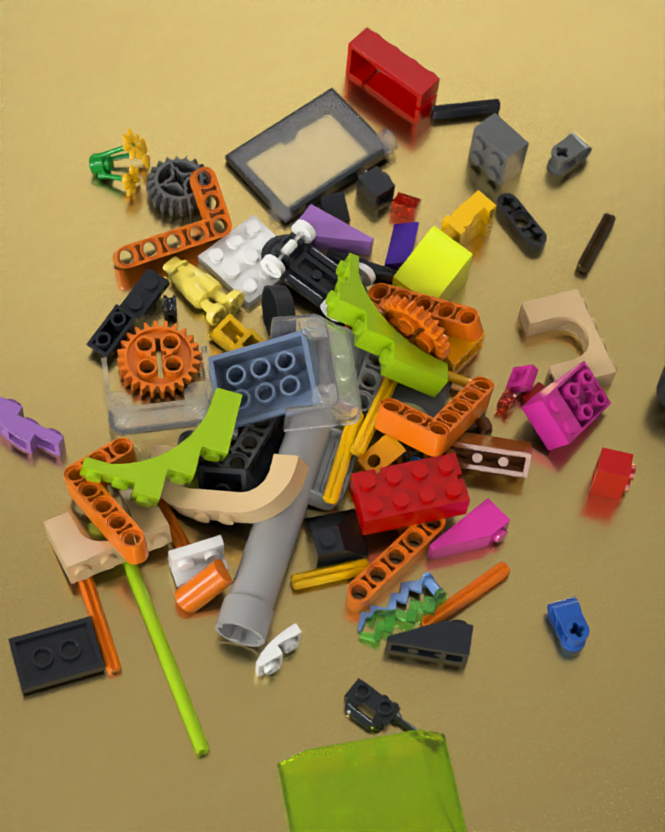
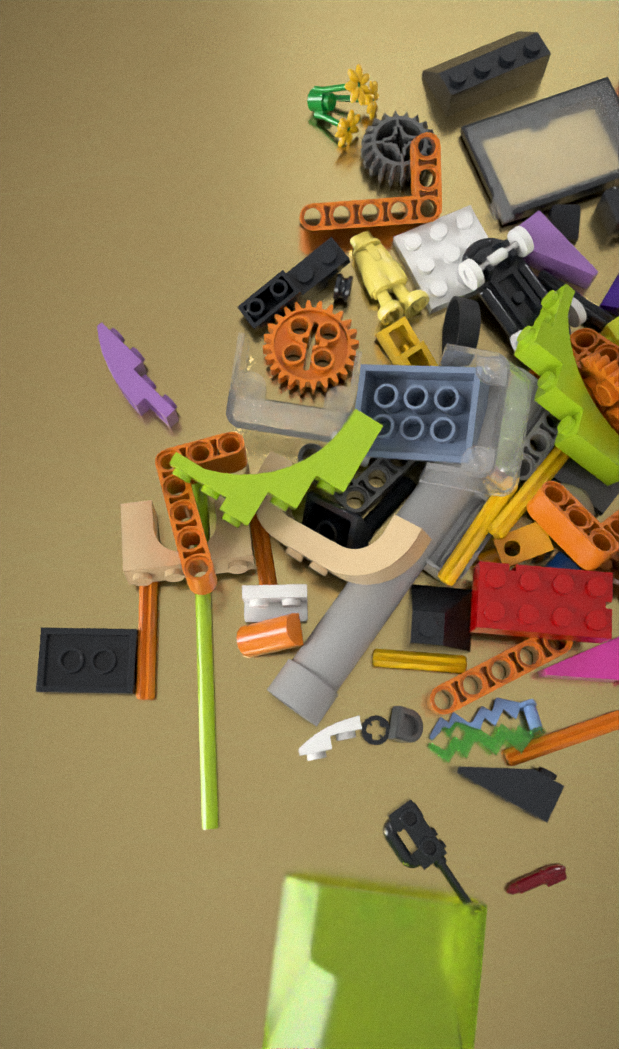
camera: 25 degrees right, 15 degrees up
none -> black bush [361,715,390,745]
none -> dark grey tile [388,706,423,743]
none -> black slope [422,31,551,117]
none -> dark red piece [506,864,567,895]

